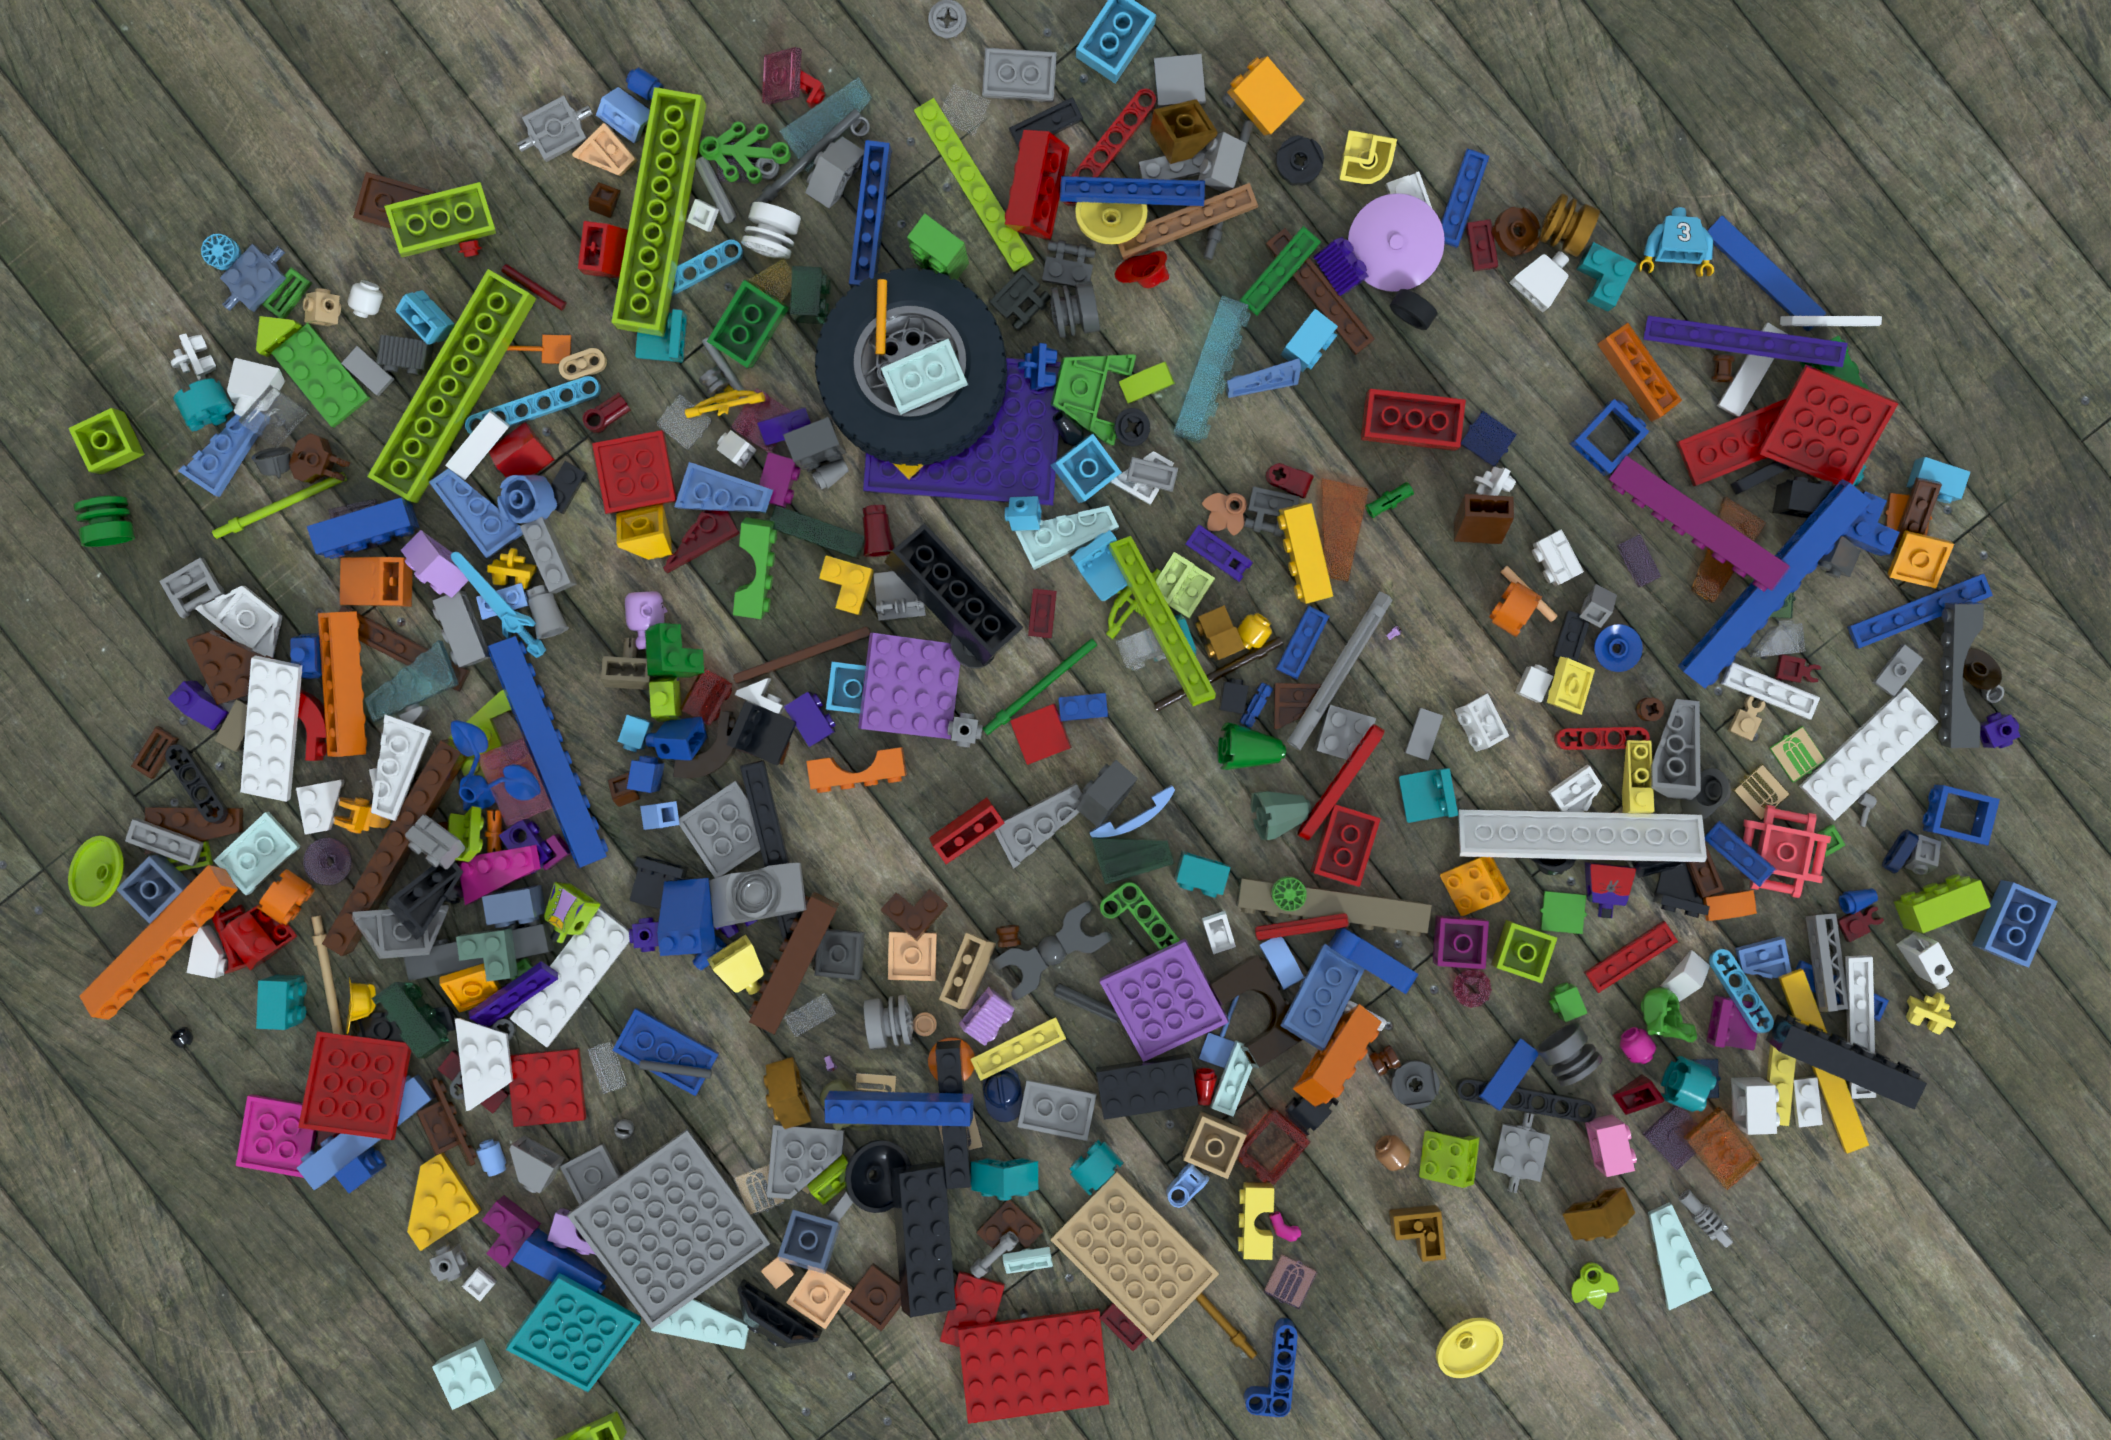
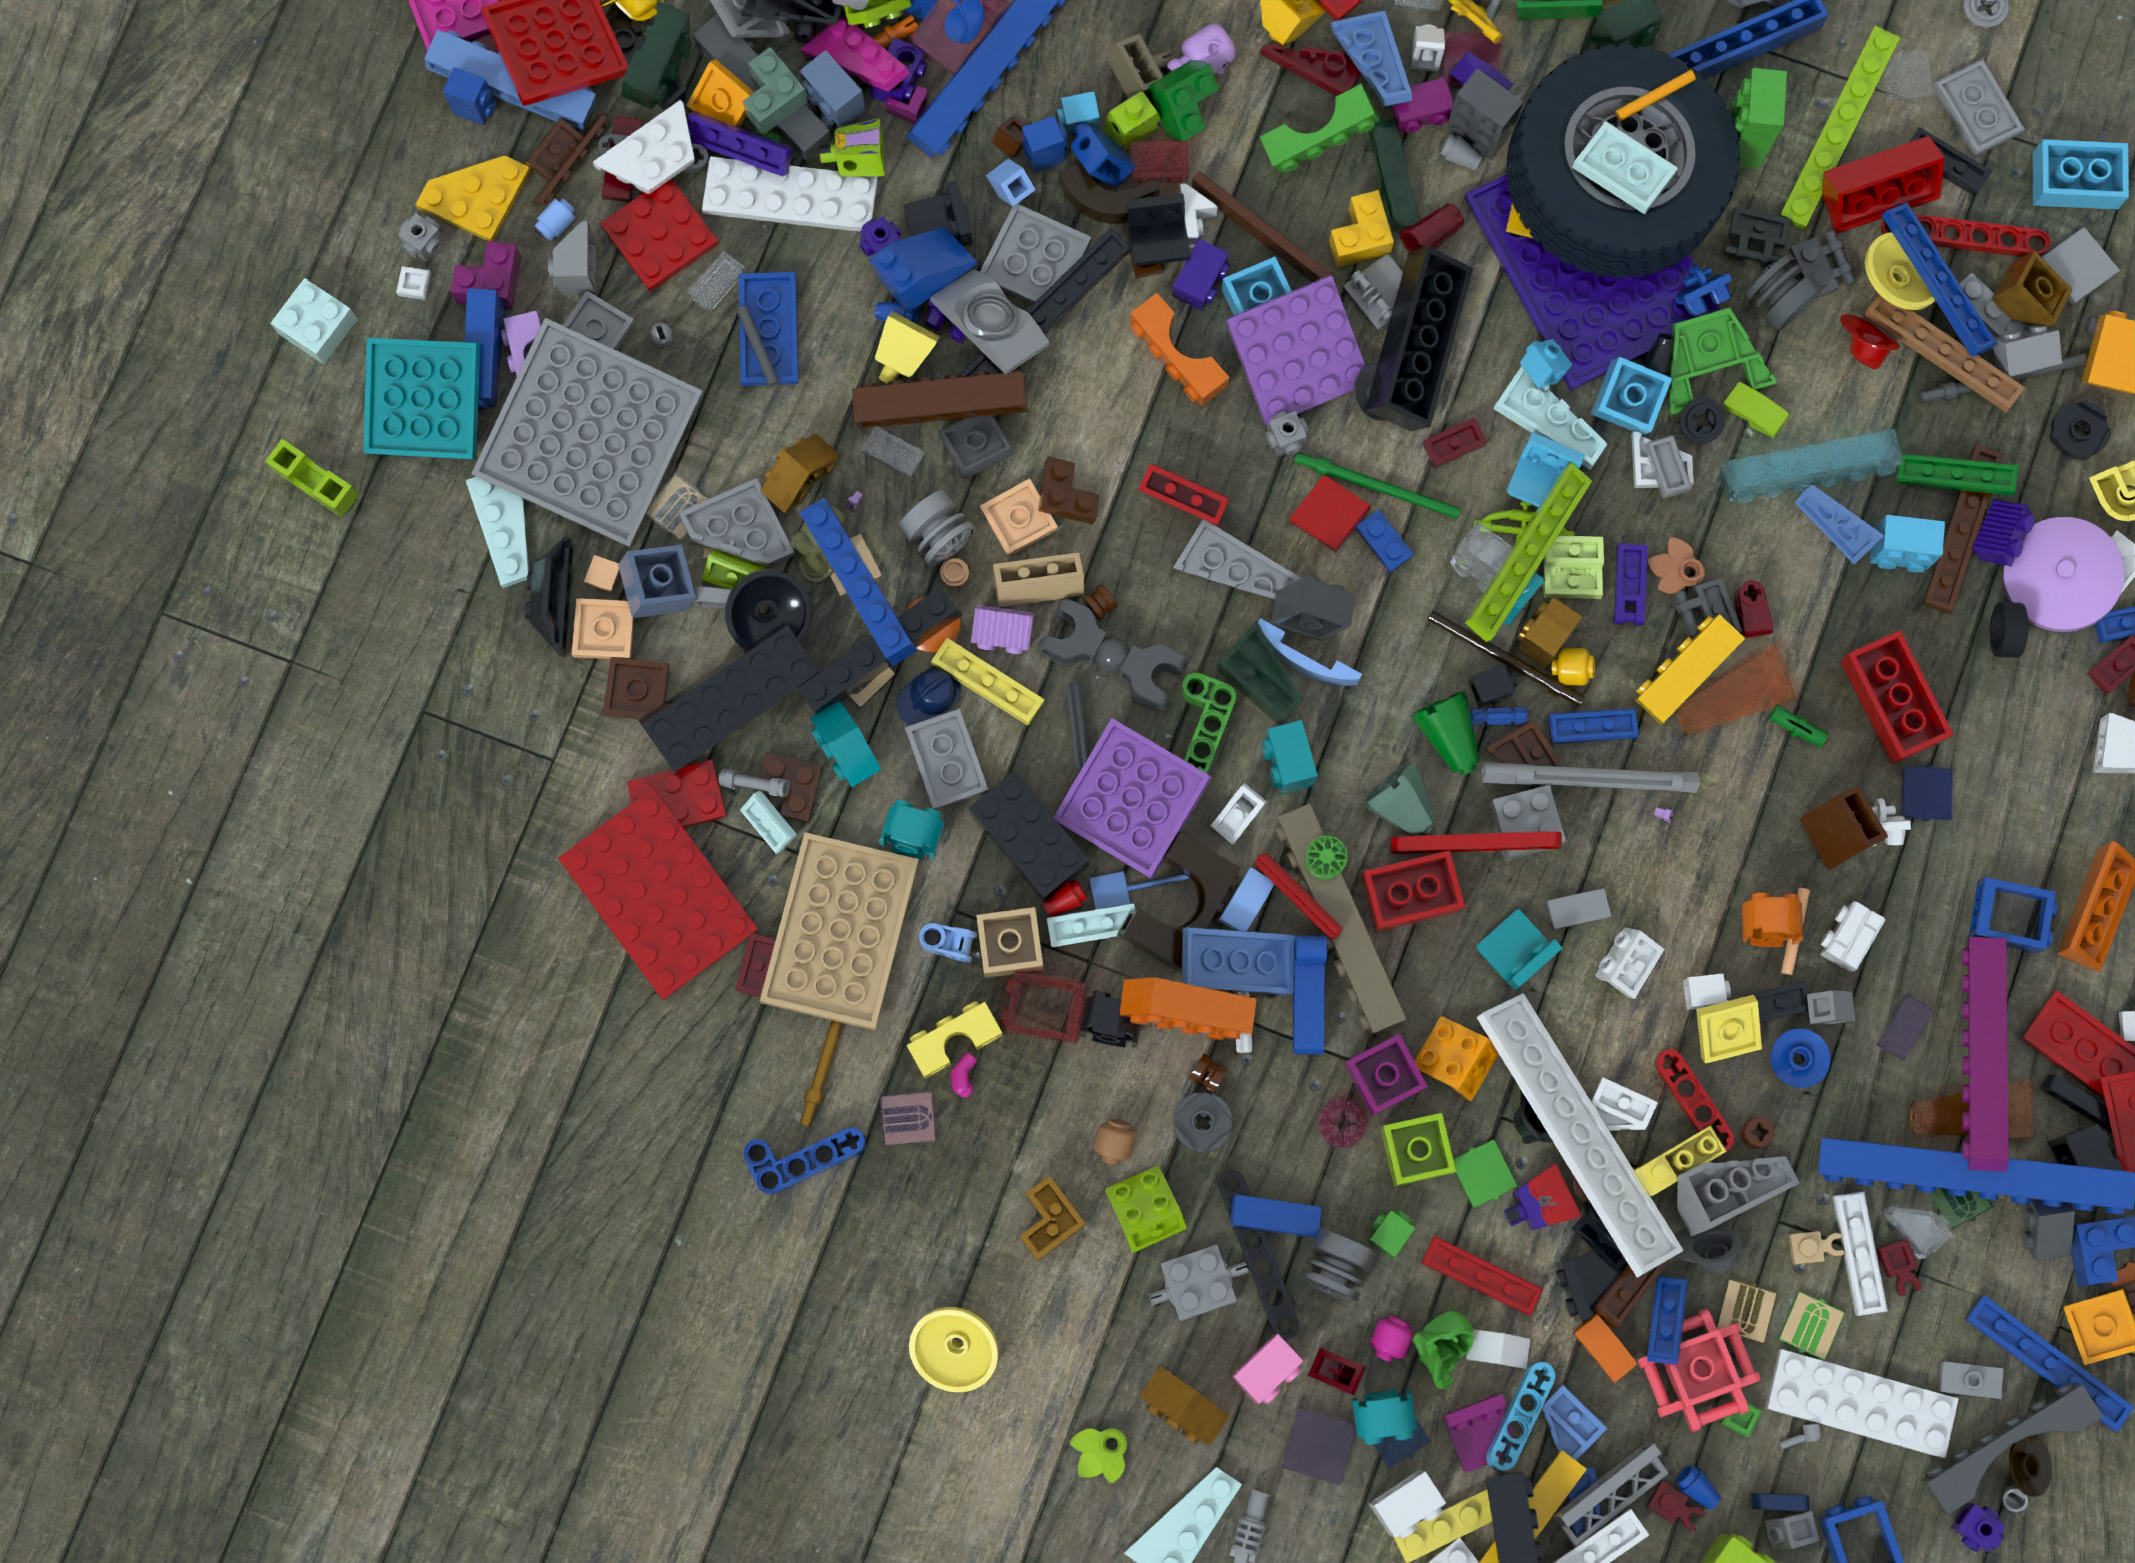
camera: 60 degrees right, 10 degrees down
clear orange plate [1683,1107,1763,1190] -> none

